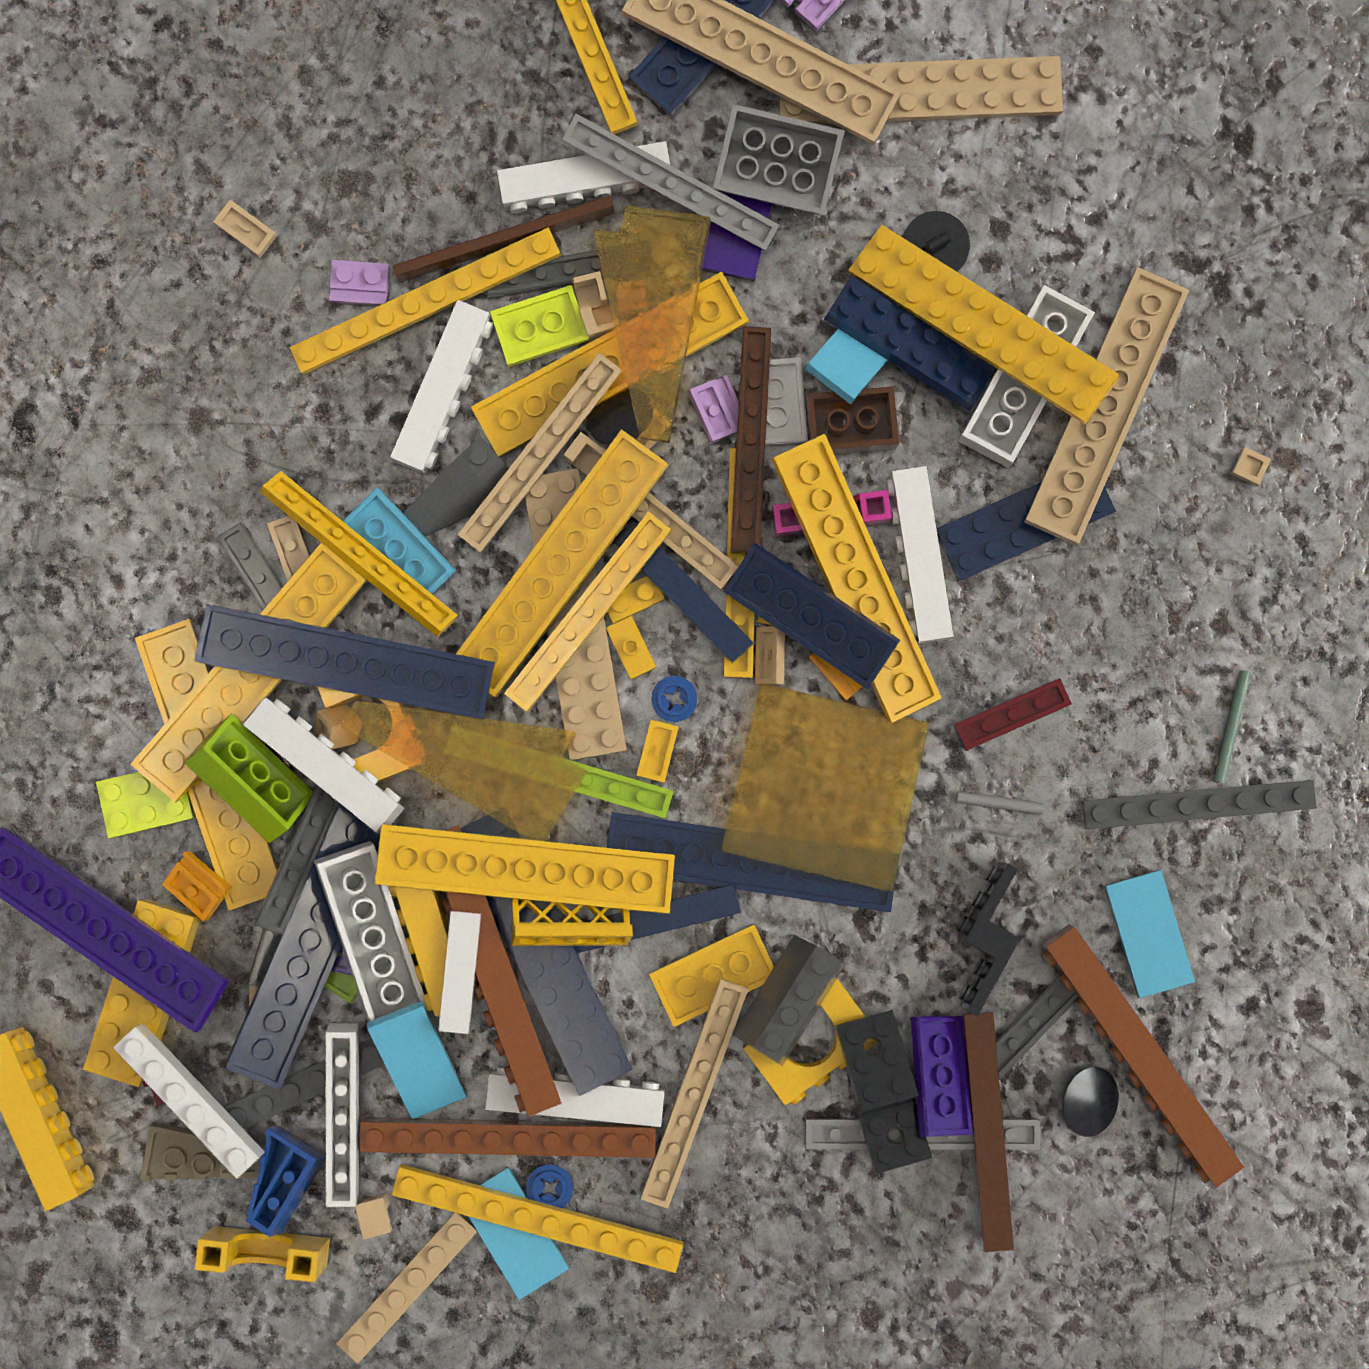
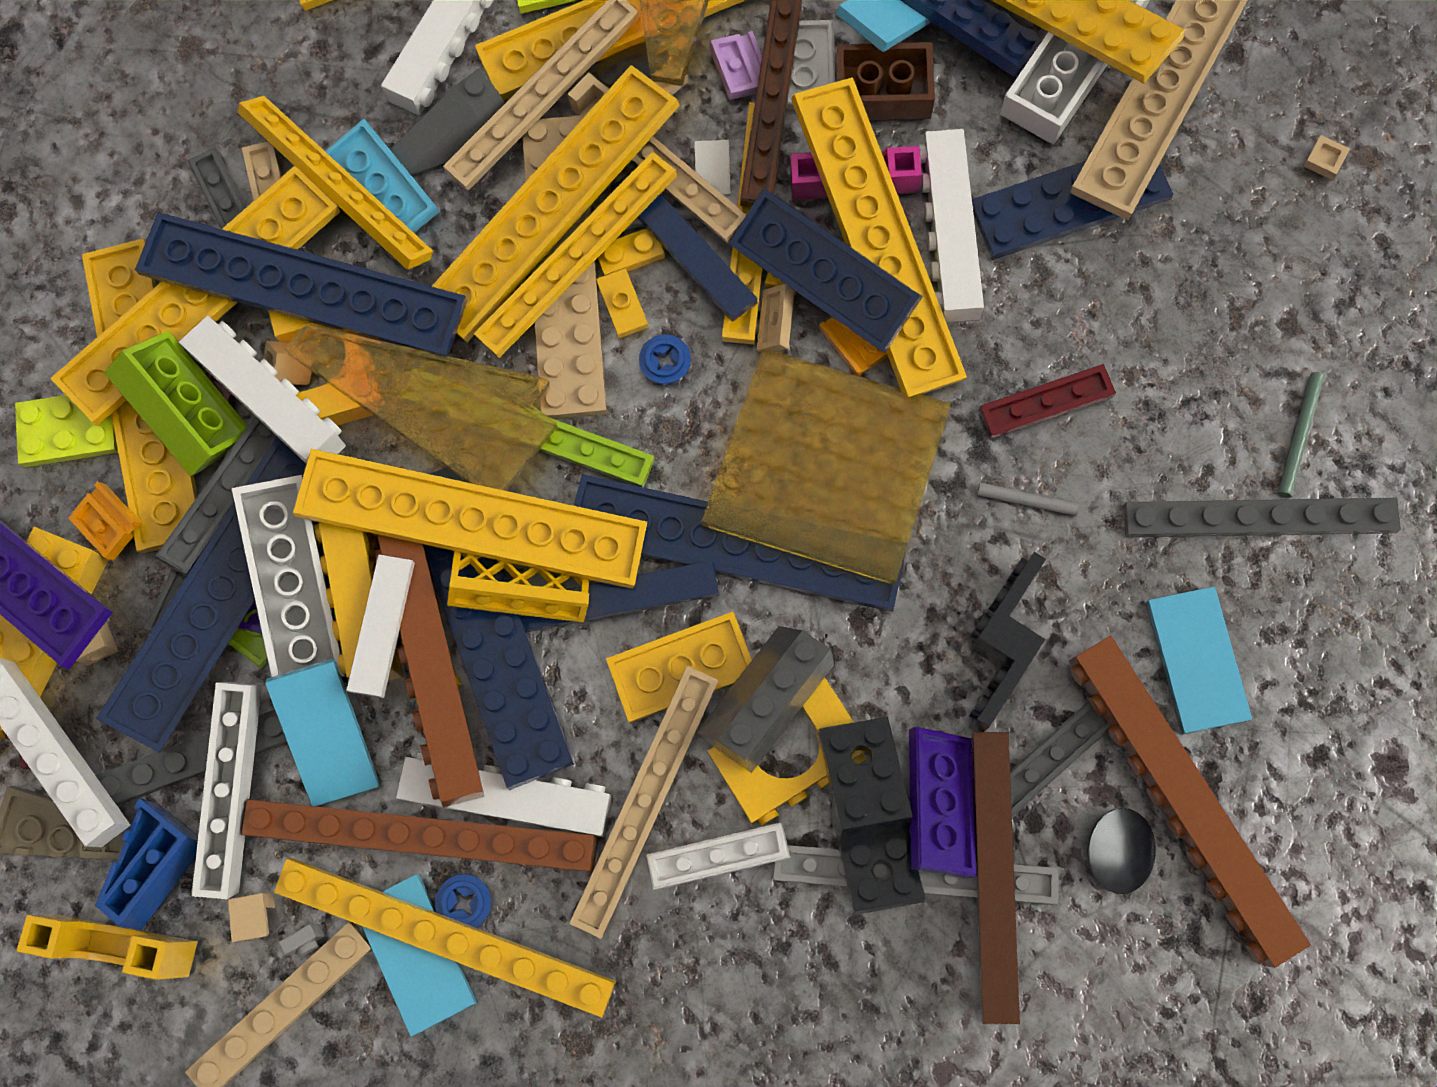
camera: 15 degrees right, 10 degrees down
yellow plate [636,720,679,783] -> none
none -> light grey plate [278,924,326,957]
none -> white tile [646,822,790,890]
none -> white sticker [695,140,731,195]

